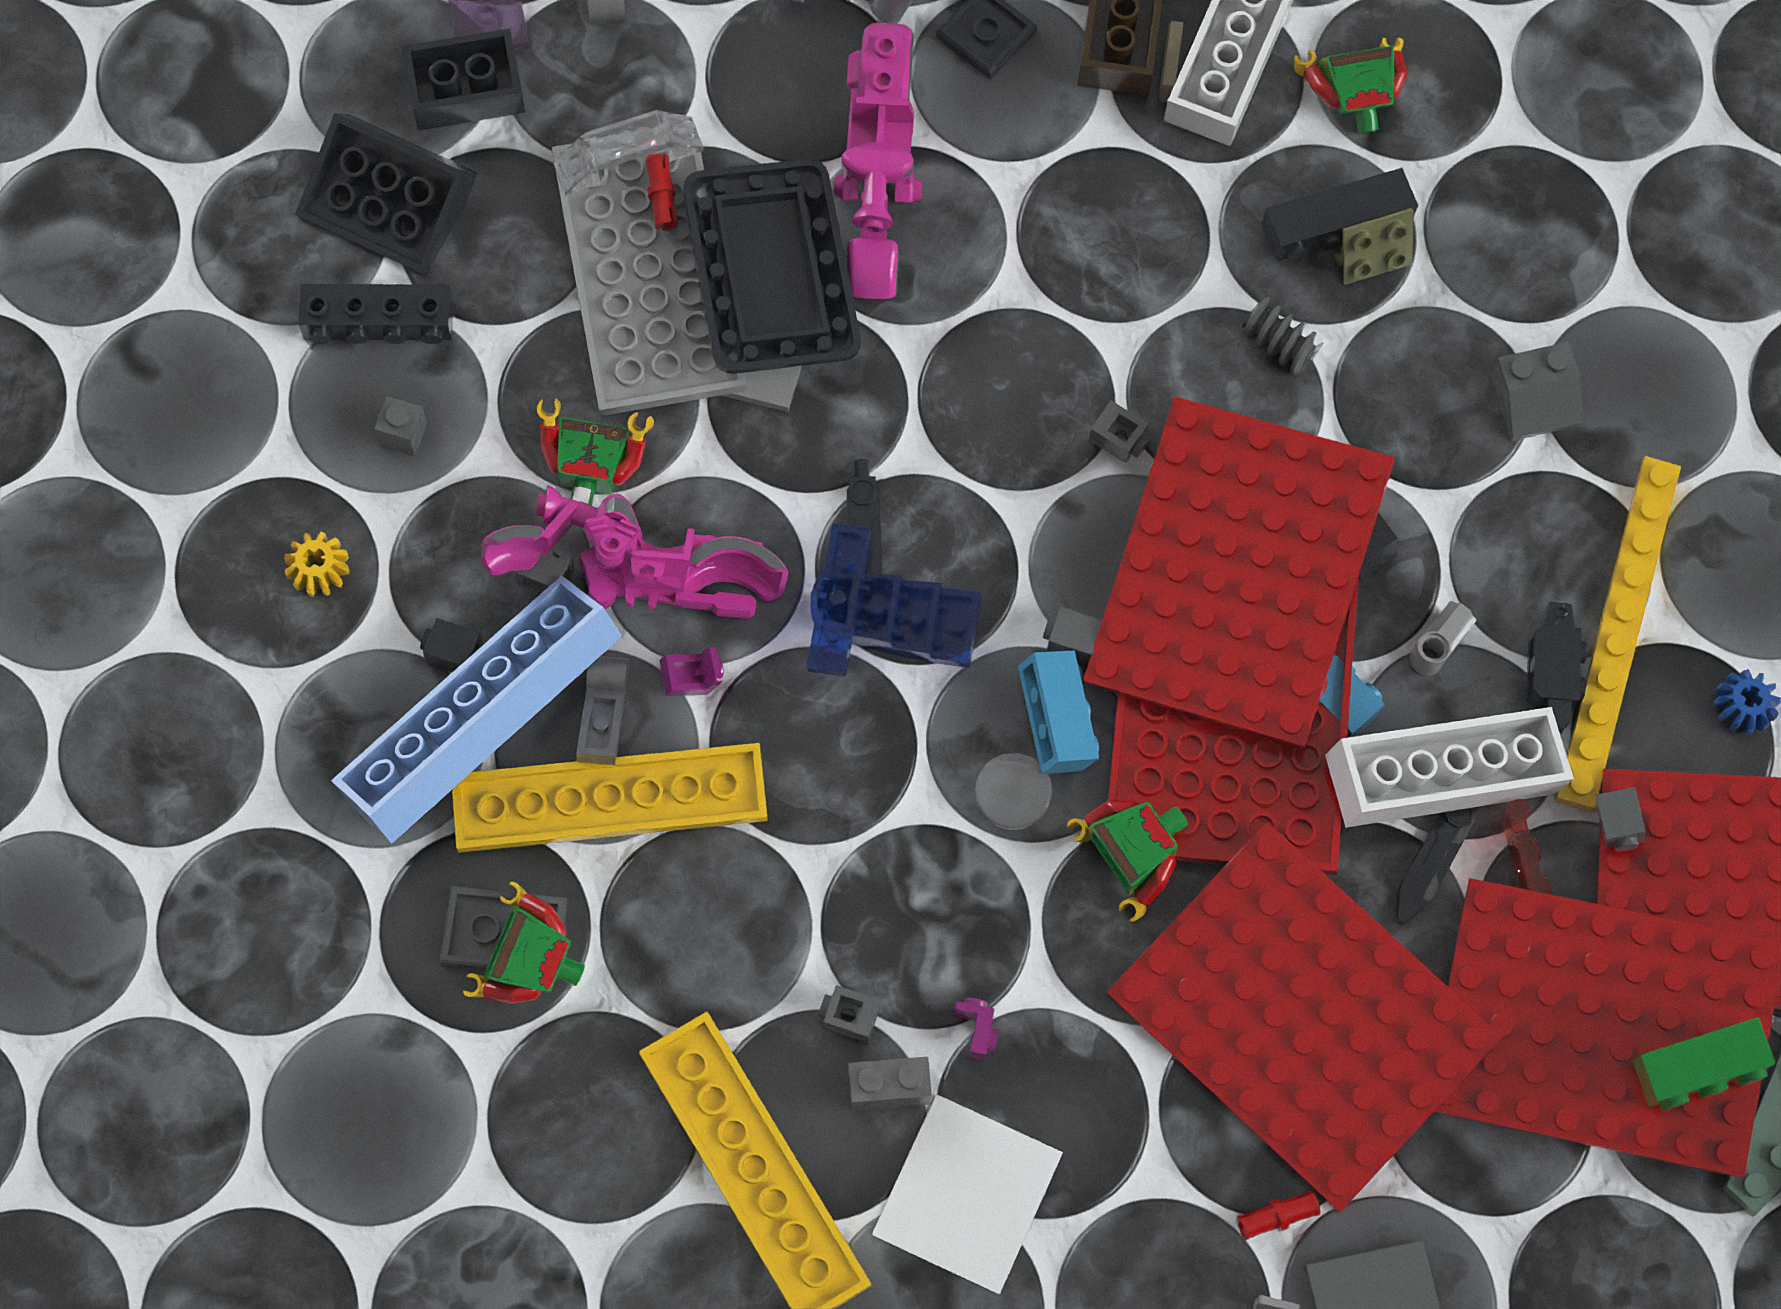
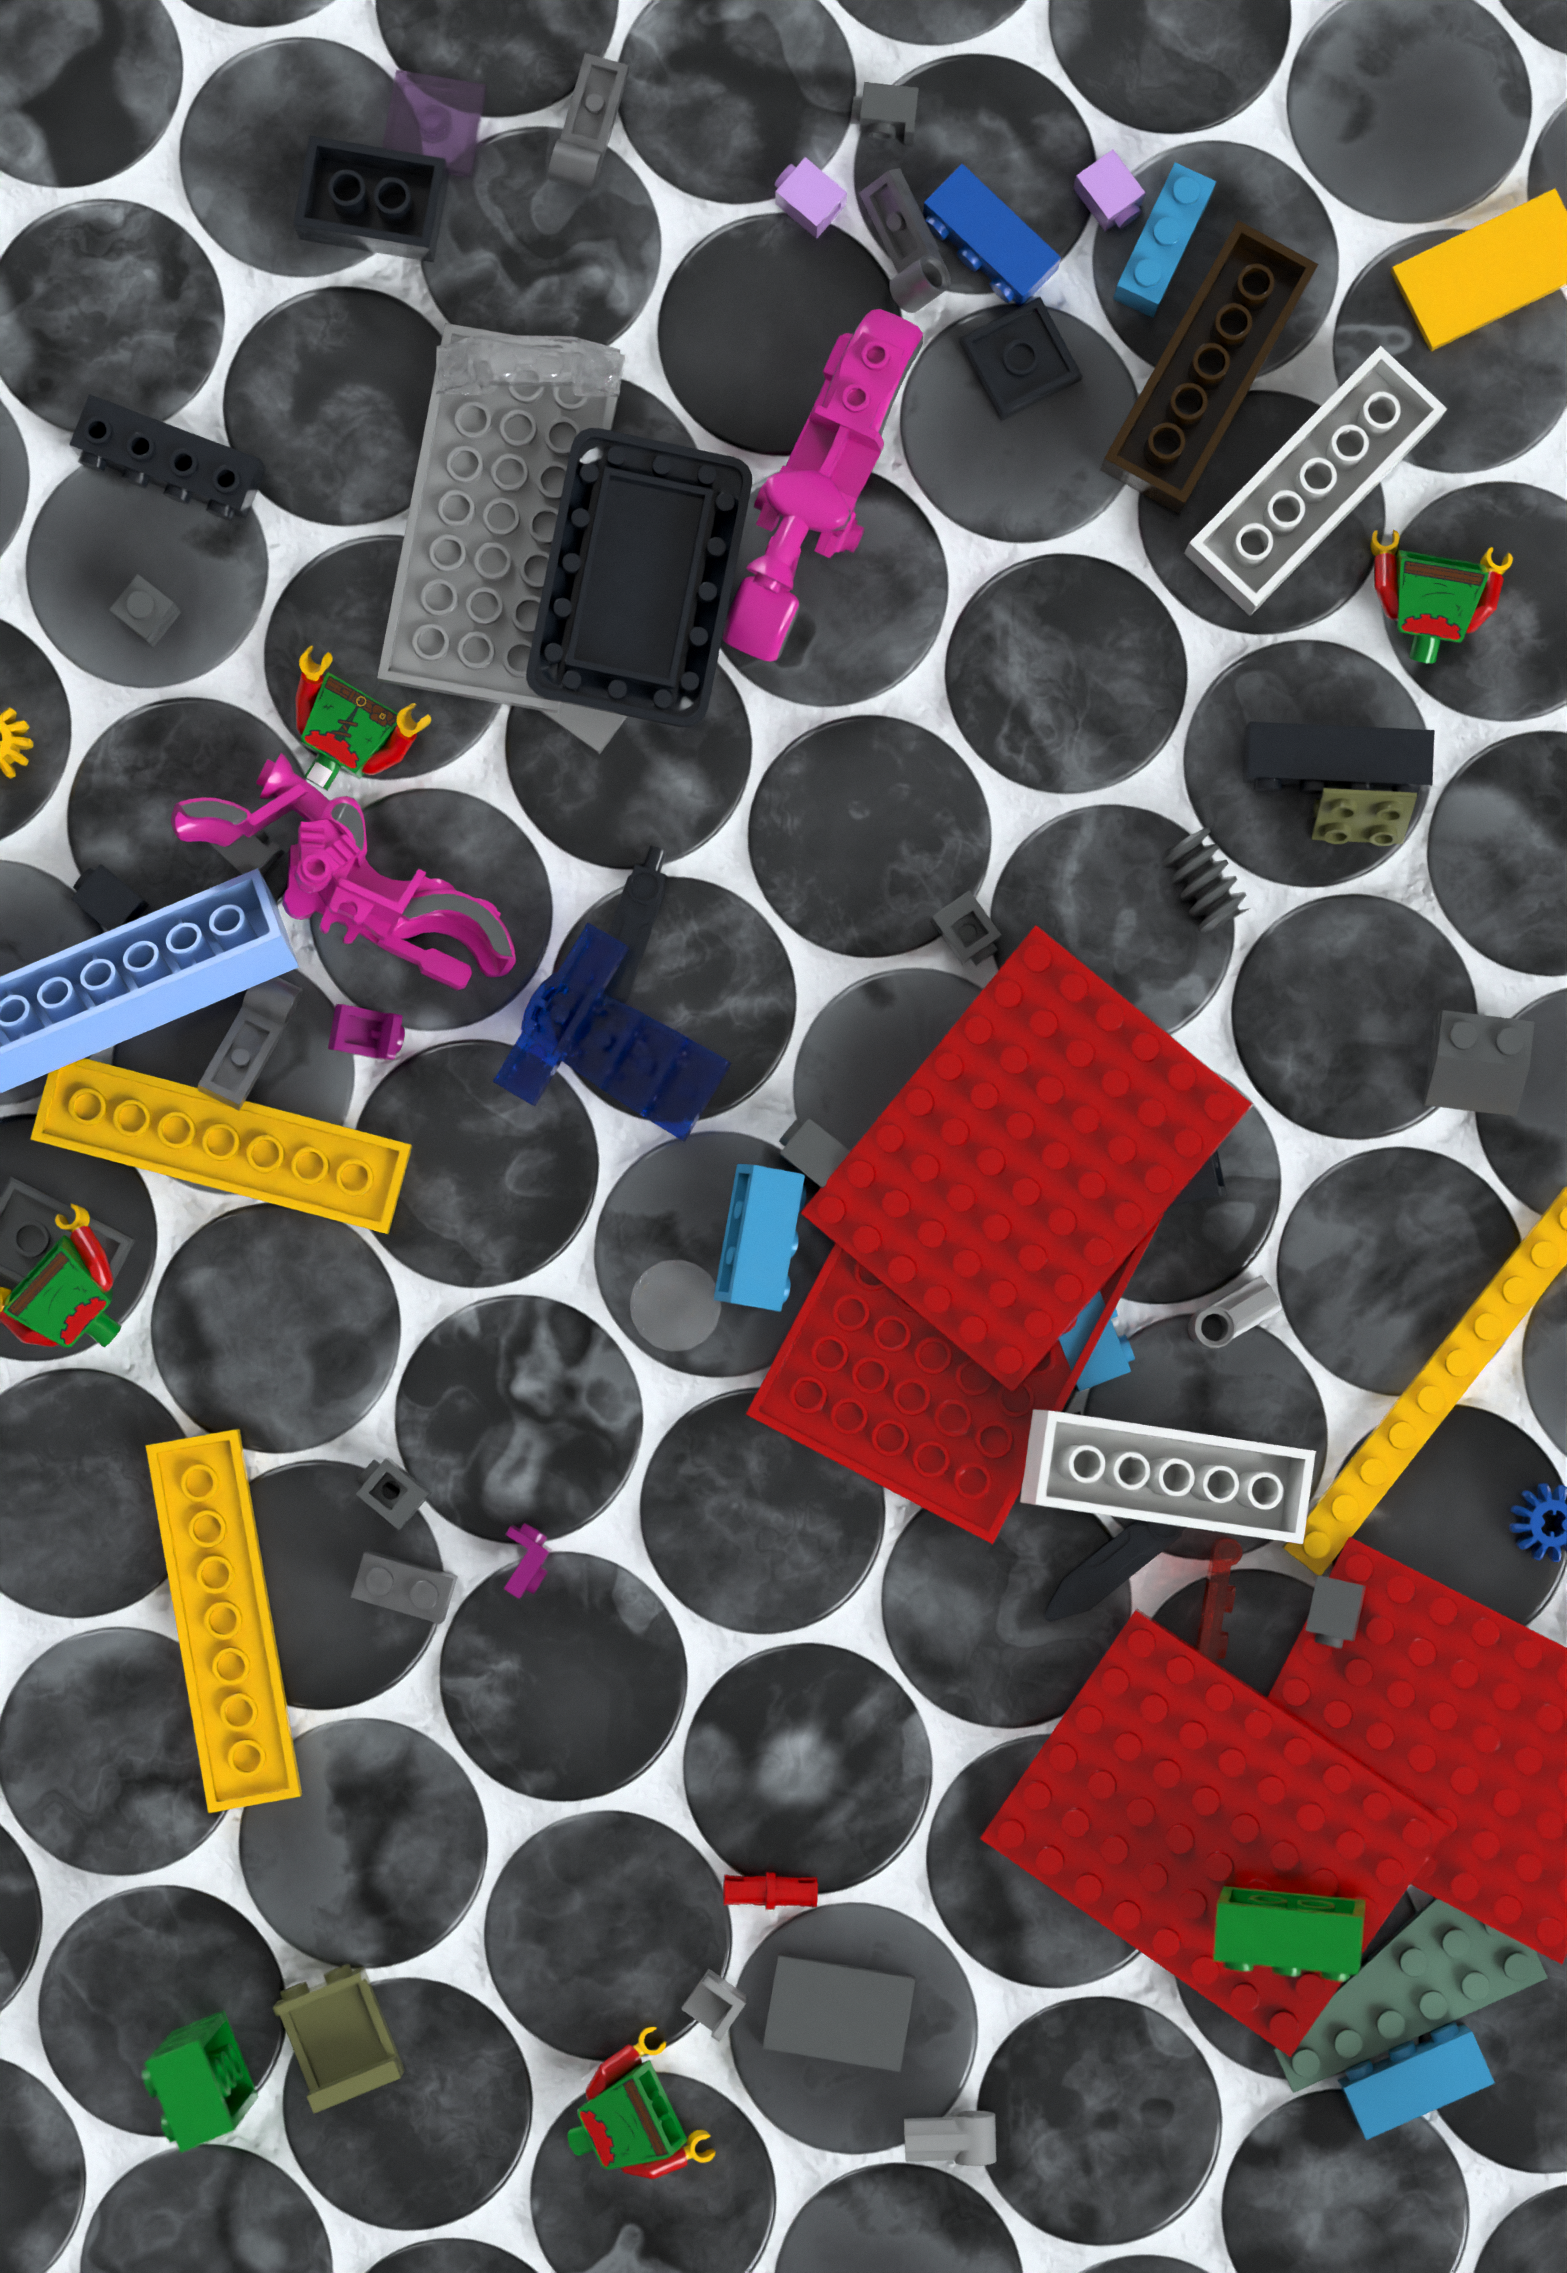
camera: 25 degrees right, 15 degrees up
black slope [295,113,478,274] -> none
red pin [645,153,678,231] -> none
white sticker [872,1094,1063,1294] -> none
torso [1067,800,1188,922] -> none
red plate [1106,822,1503,1212] -> none
dark tan tile [1158,21,1184,102] -> none
black hinge [1526,602,1587,735] -> none

